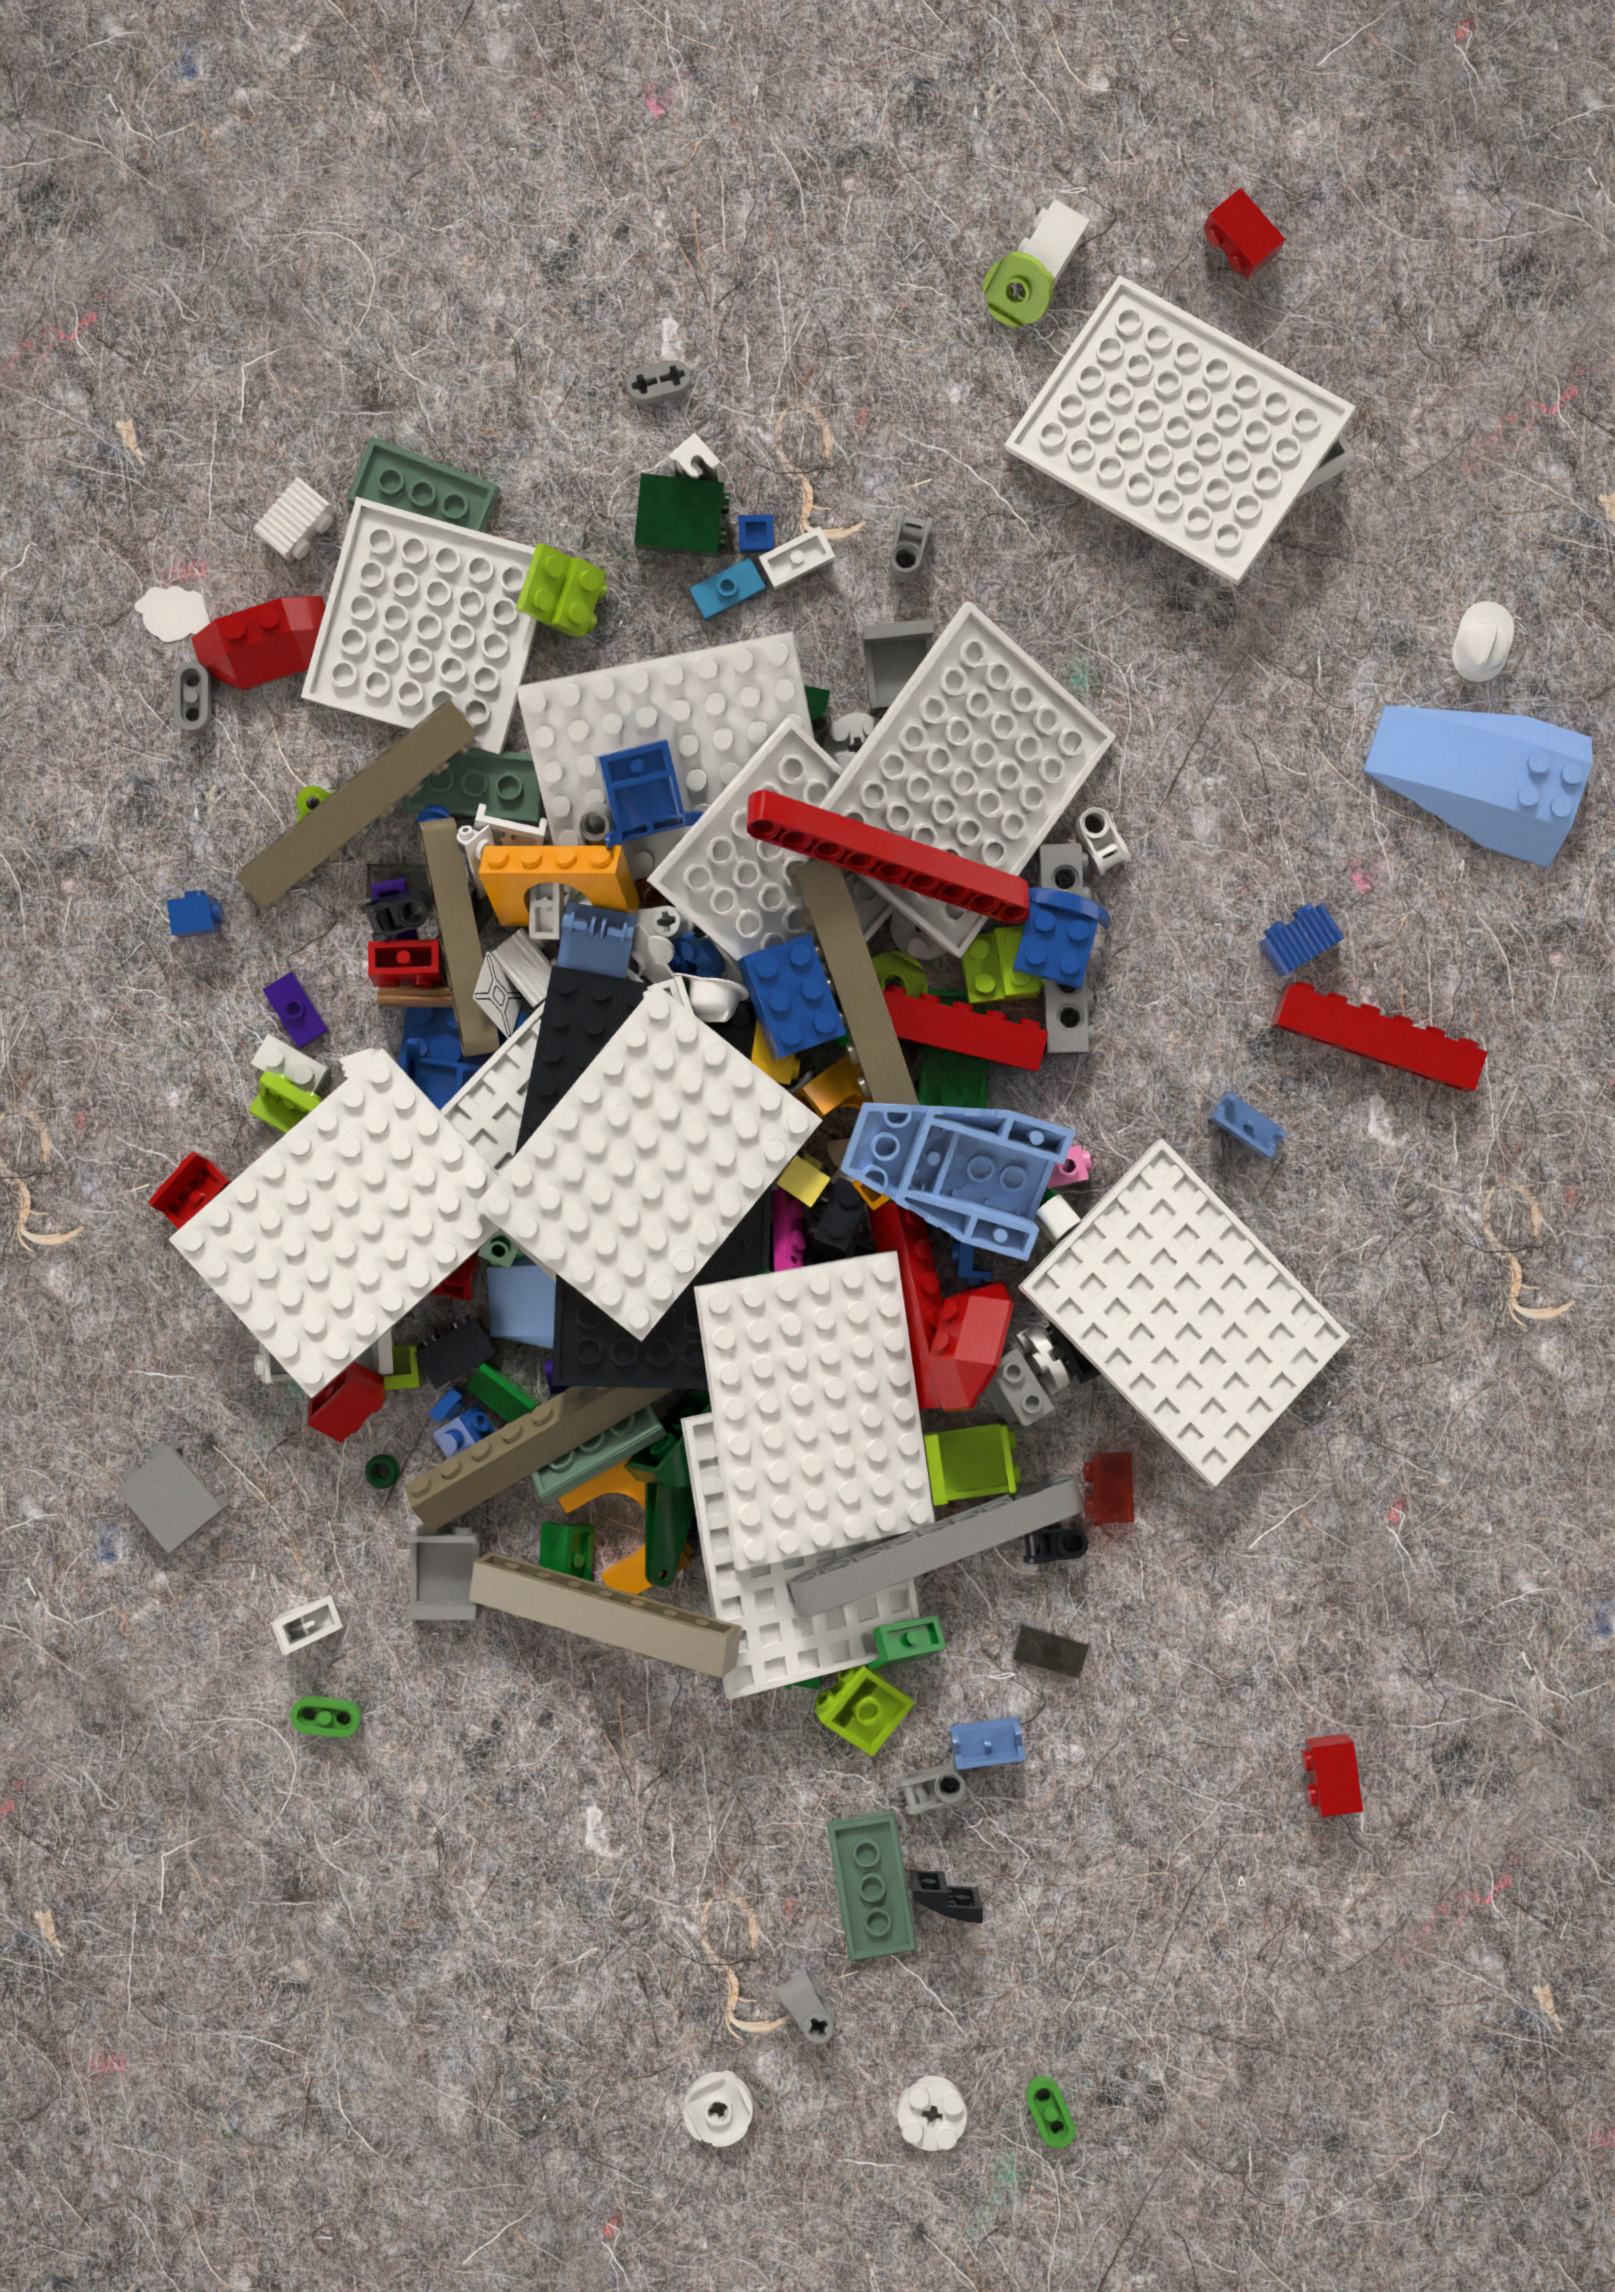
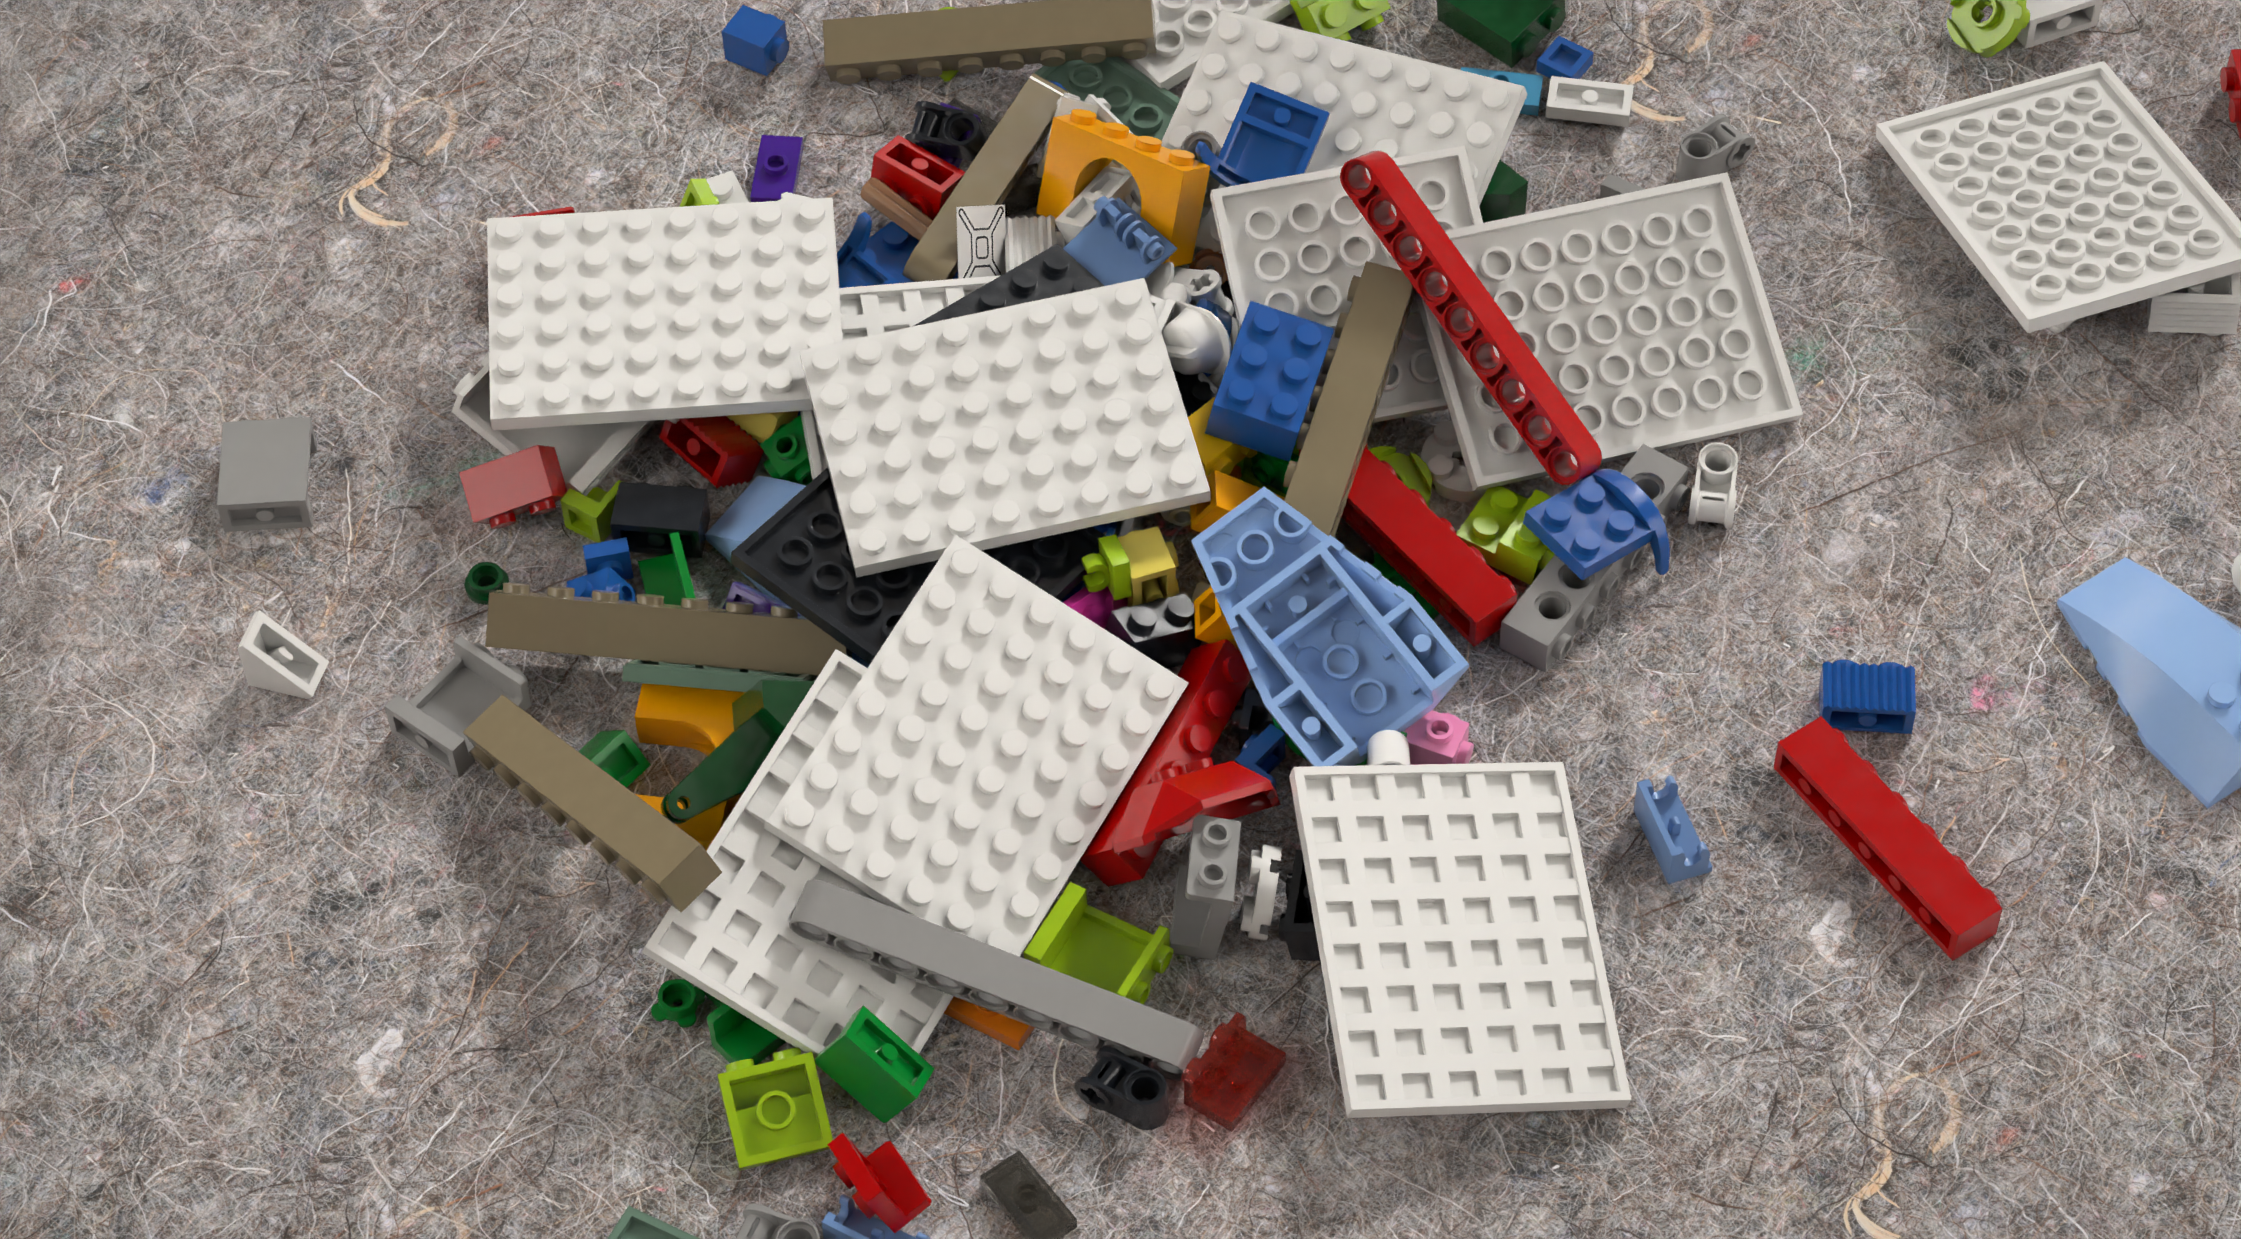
camera: 40 degrees right, 35 degrees down
bright green plate [290,1696,362,1738] -> none
none -> red bracket [827,1132,932,1233]
none -> lime tile [1082,534,1132,600]

